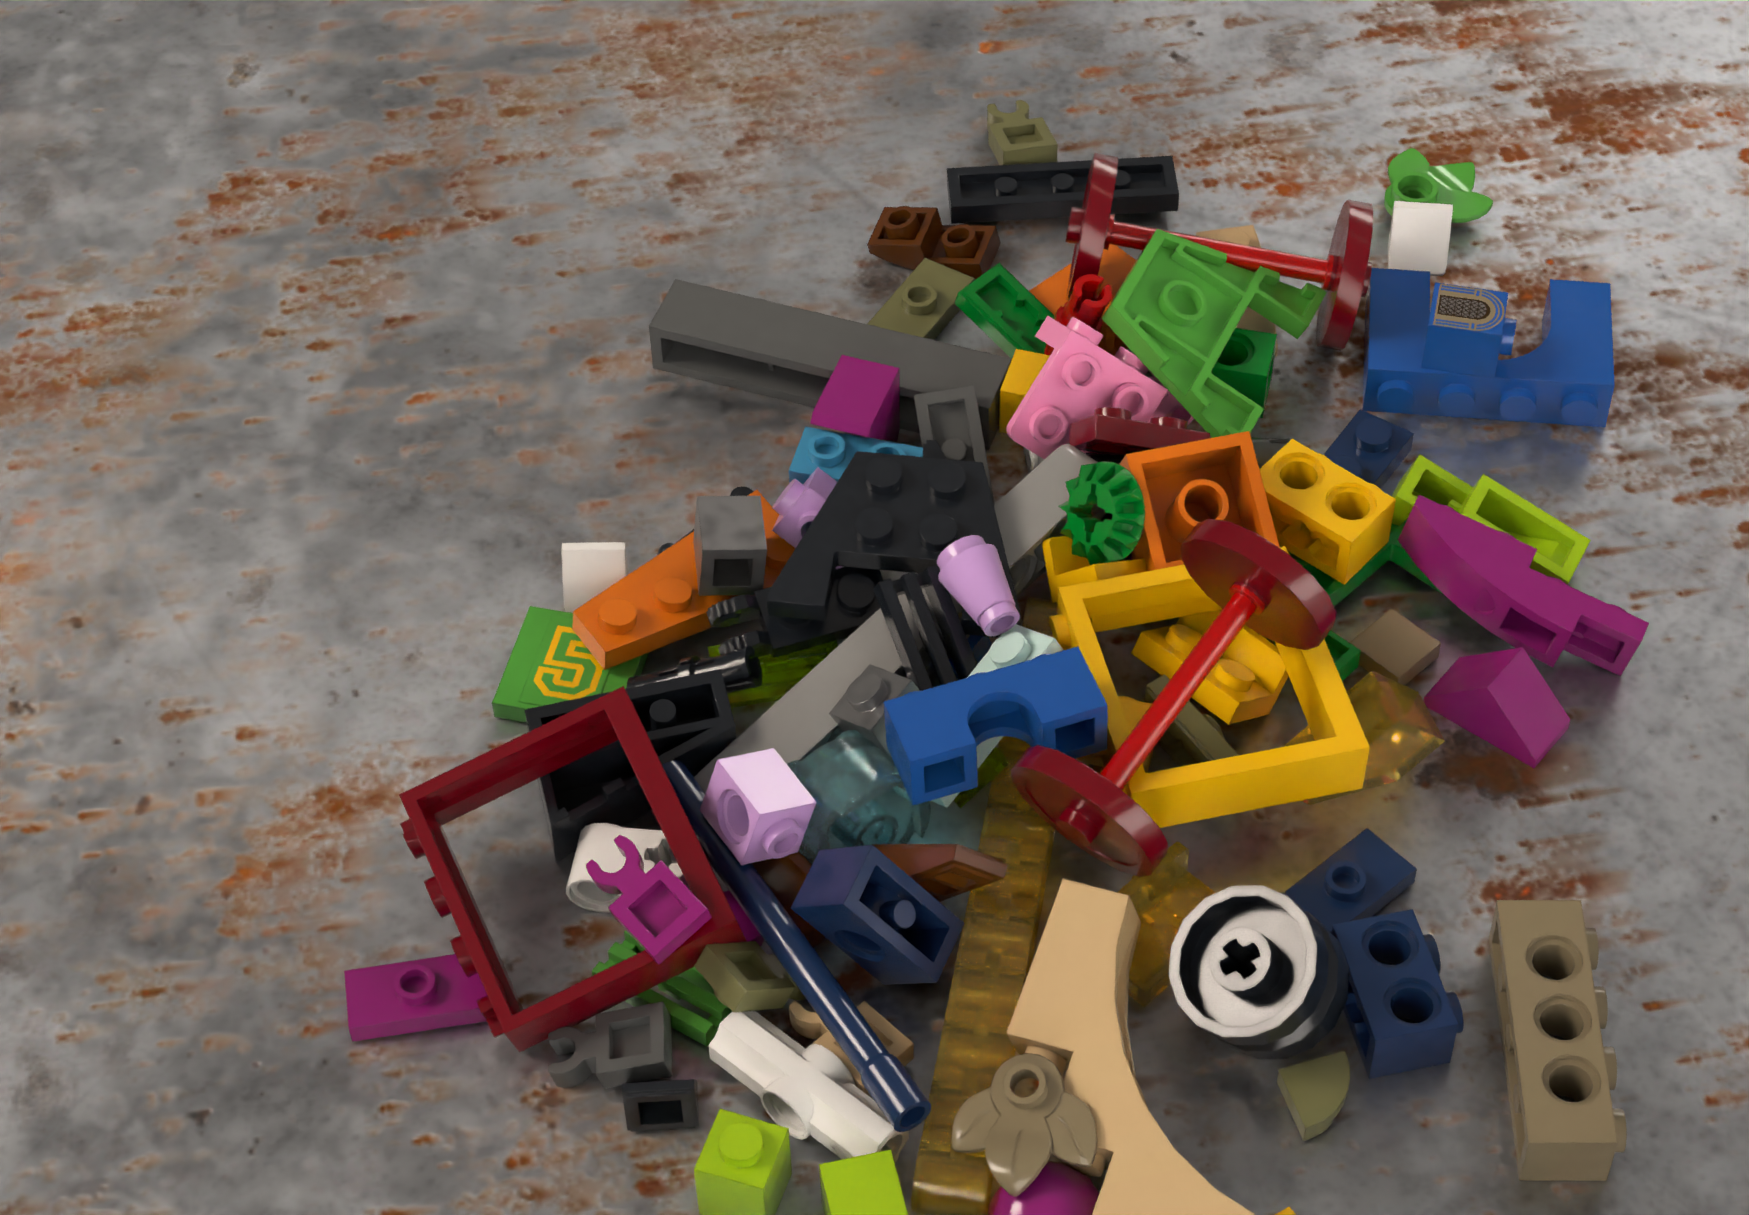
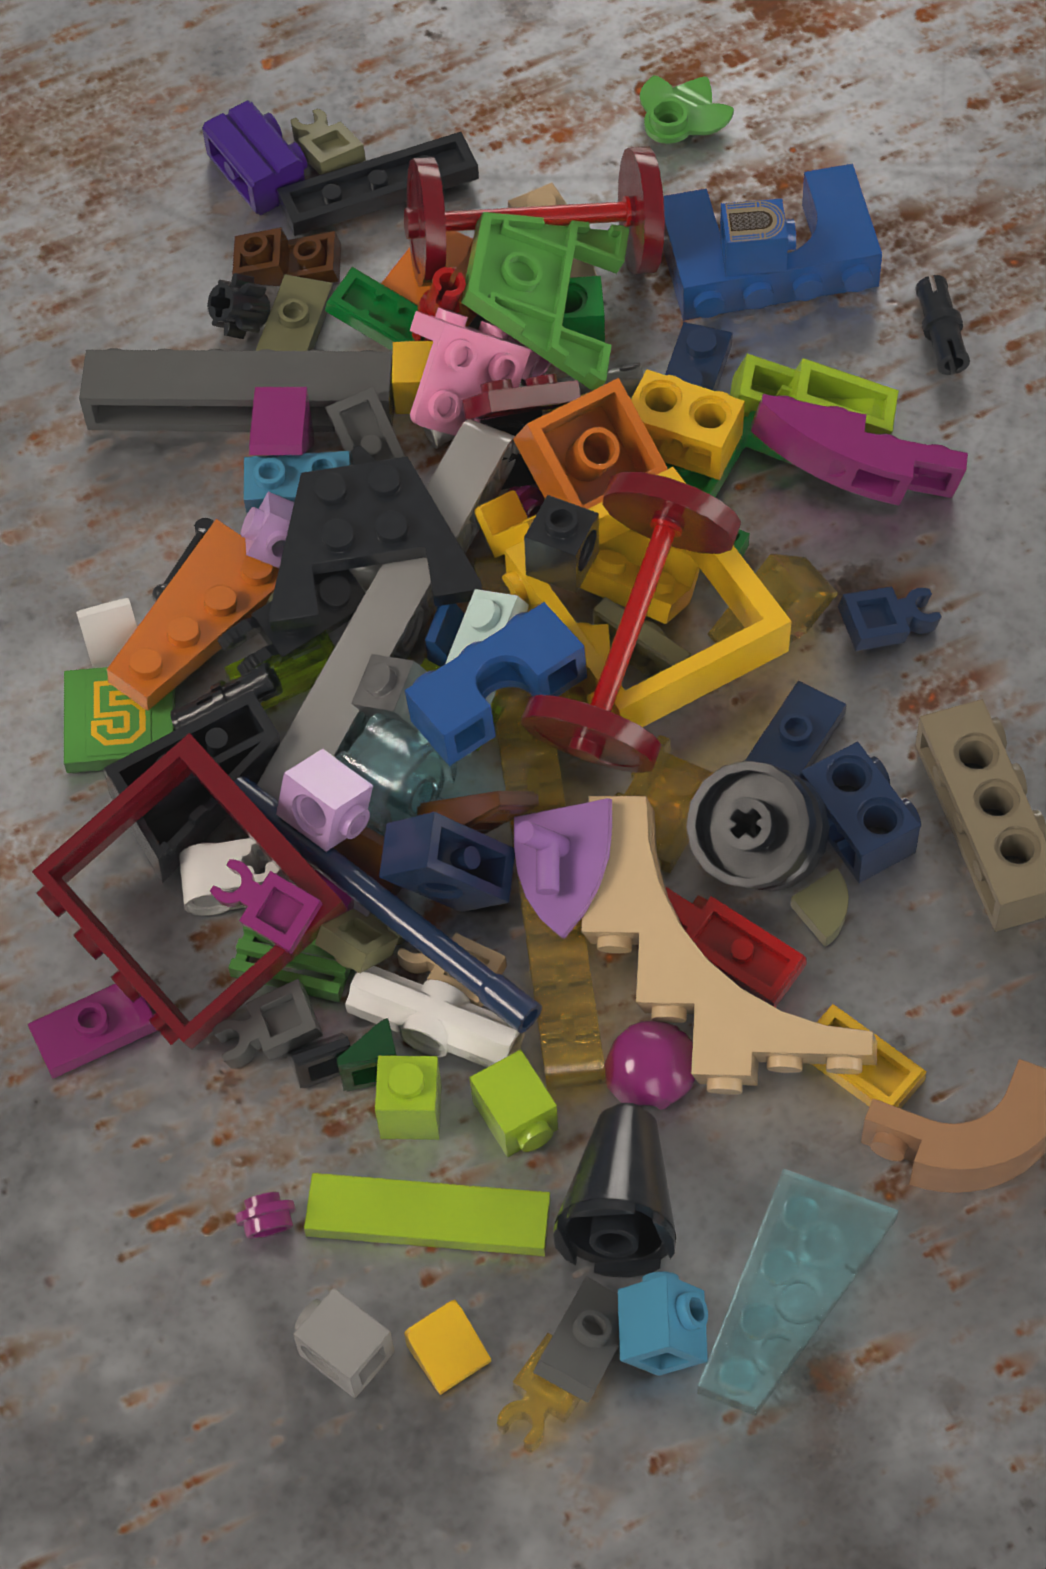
camera: 15 degrees left, 10 degrees up
flat silver brick [693,496,767,596] -> none
black tile [873,565,977,691] -> none
lavender cone [937,535,1020,636] -> none
dark tan plate [952,1053,1097,1197] -> none
green gear [1058,461,1145,565] -> none
dark tan tile [1349,608,1441,692] -> none
white slope [1388,201,1453,276] -> none
magenta slope [1423,647,1570,768] -> none
none -> dark purple brick [202,100,308,216]
none -> black gear [207,273,270,339]
none -> dark green slope [337,1018,397,1092]
none -> medium lavender shield [514,798,612,939]
none -> black brick [524,495,599,593]
none -> red hinge [666,887,807,1008]
none -> dark blue plate [837,586,942,651]
none -> black pin [915,275,970,375]

